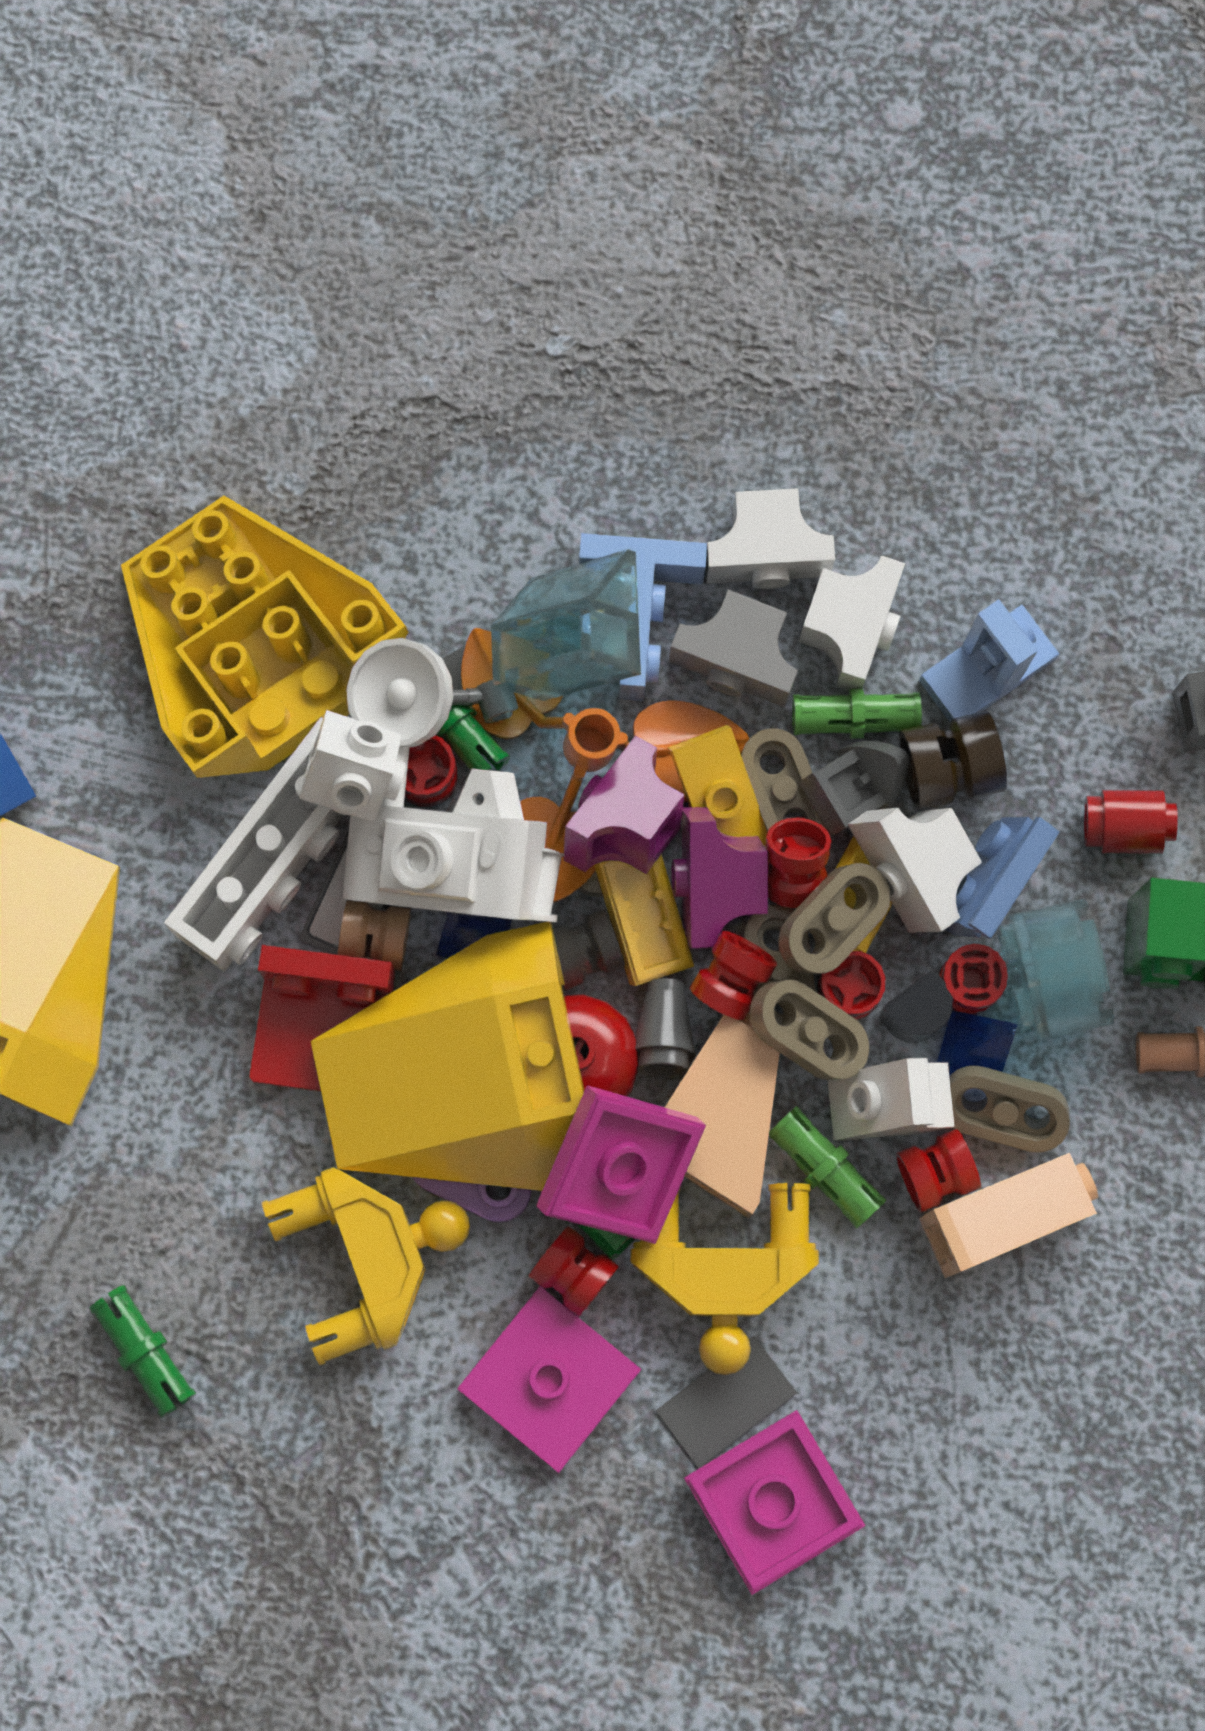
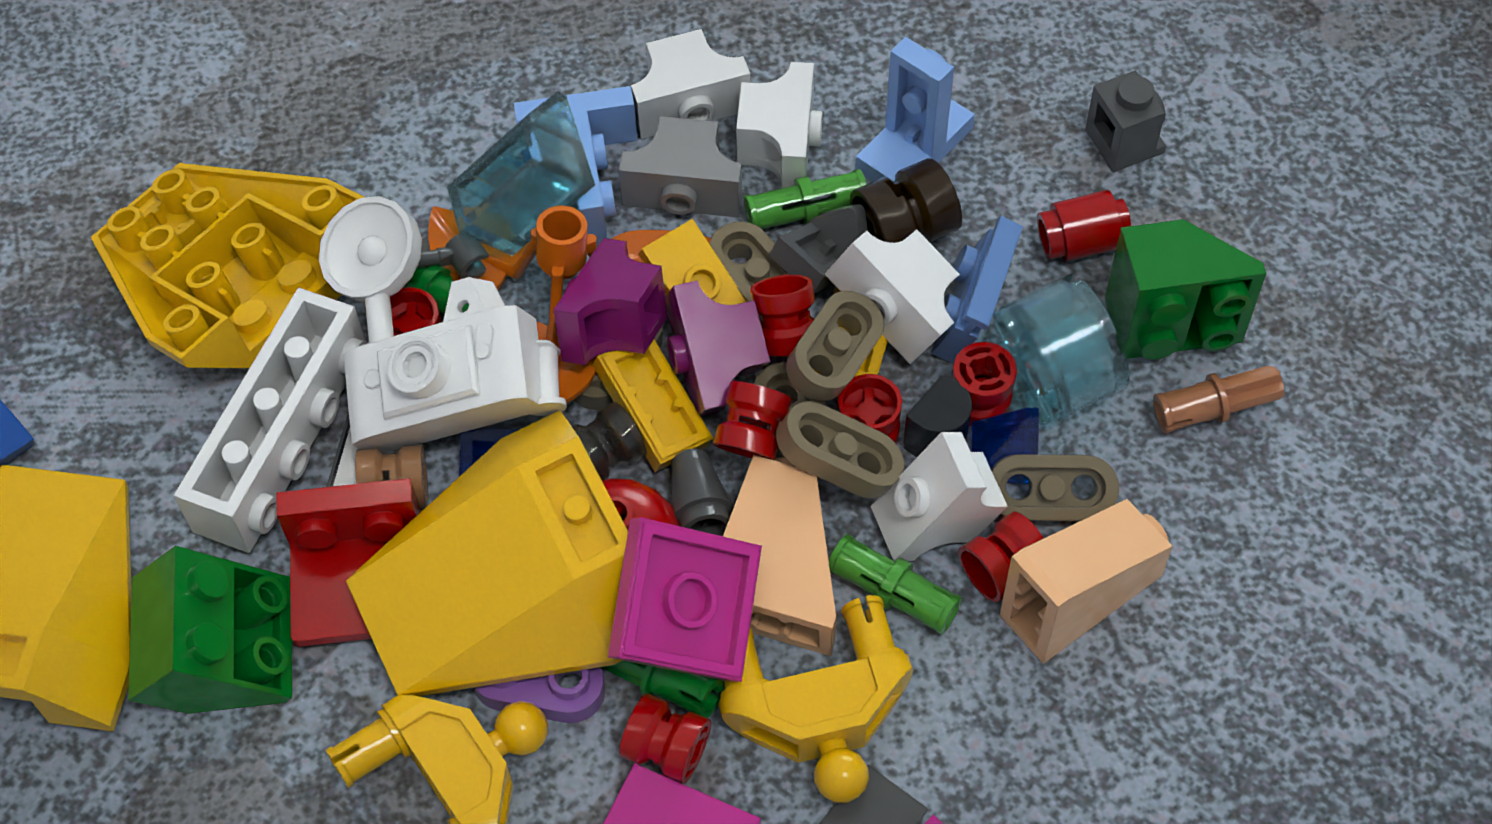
camera: 10 degrees left, 20 degrees down
white brick [299,710,407,822] -> none
none -> green slope [128,545,292,714]

